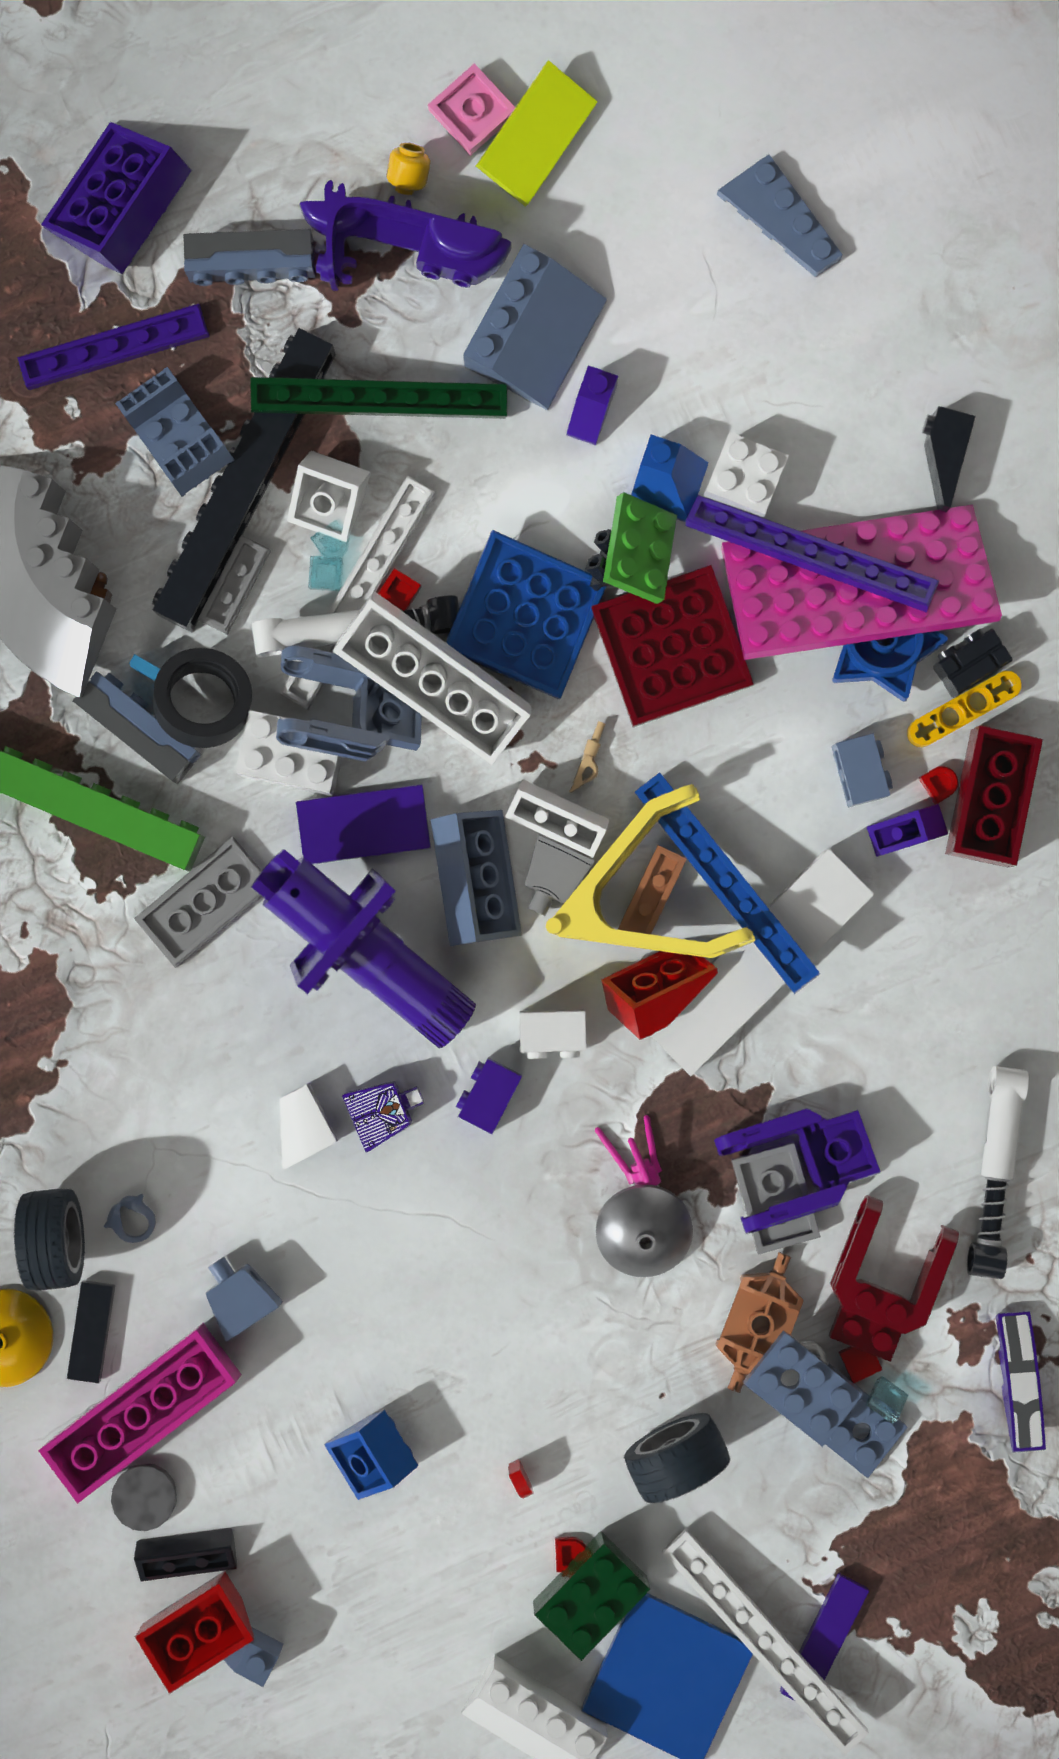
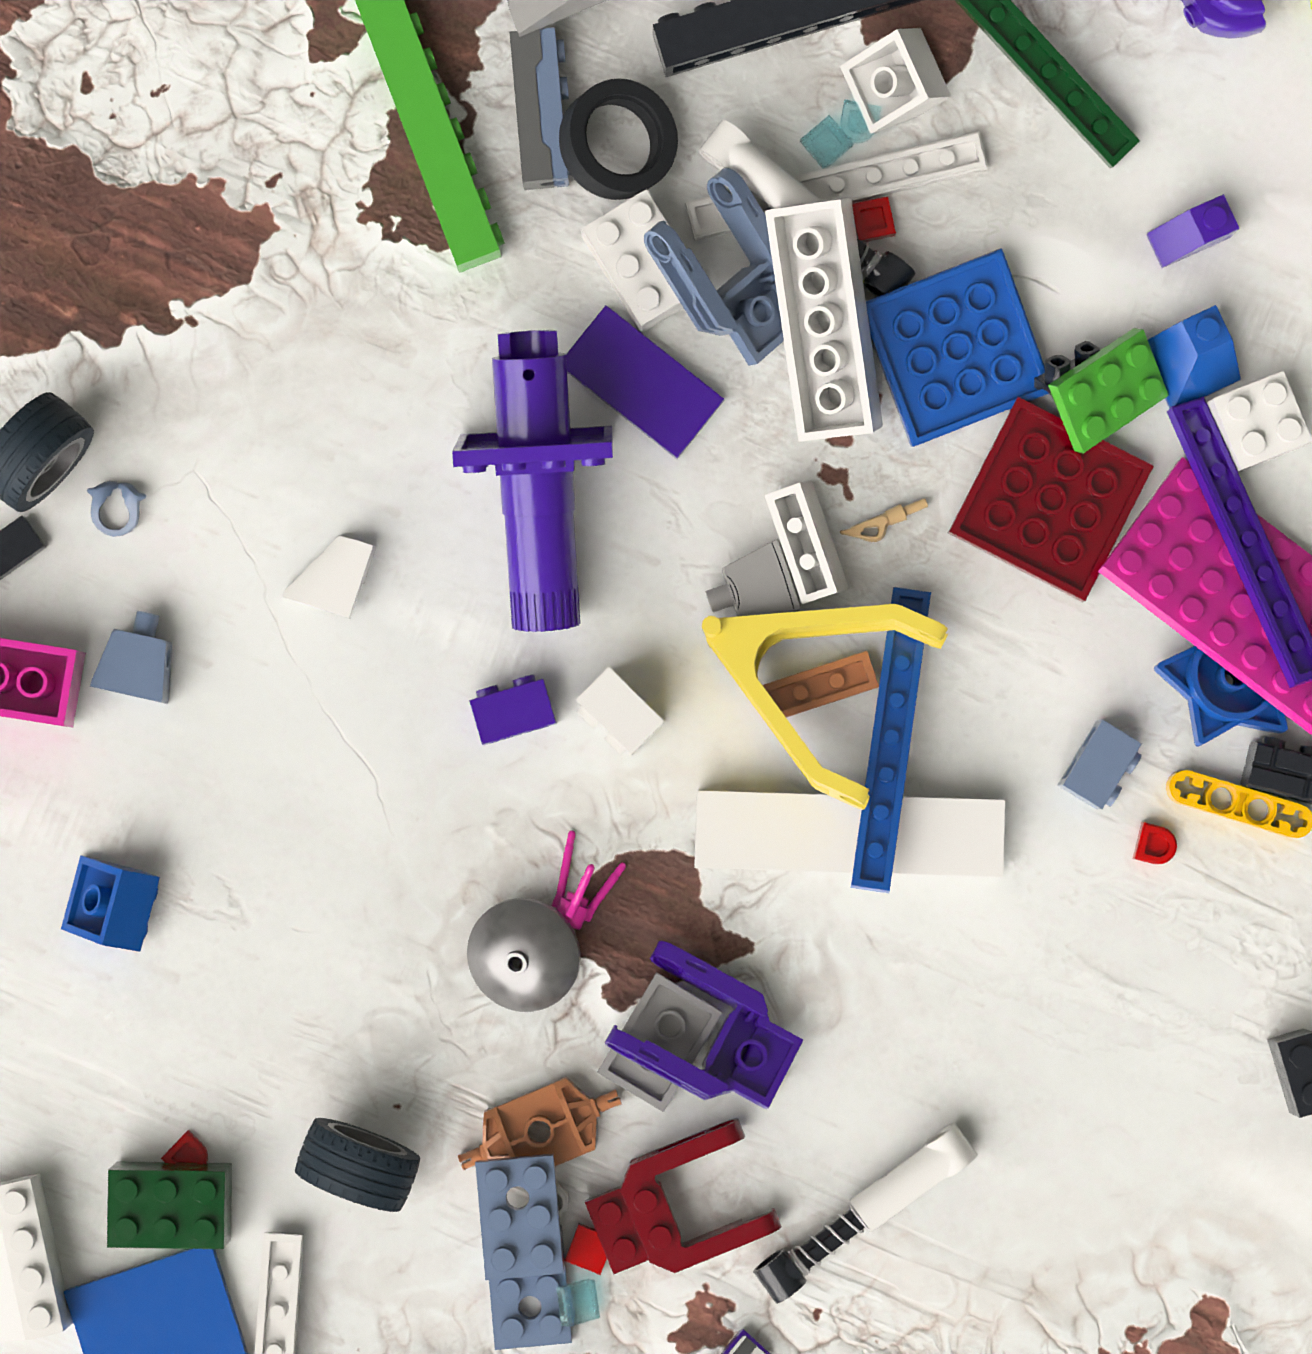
camera: 40 degrees right, 0 degrees up
dark azure tile [129,654,160,681] -> none
light grey tile [134,836,262,968] -> none
light grey tile [198,535,271,635] -> none
torso [342,1081,424,1152] -> none
sand blue slope [430,810,522,946] -> none
sand blue slope [463,244,607,410] -> none
red tile [508,1459,534,1499] -> none
red slope [601,951,718,1040] -> none
dark purple slope [867,804,948,857] -> none
dark red brick [945,725,1043,868] -> none

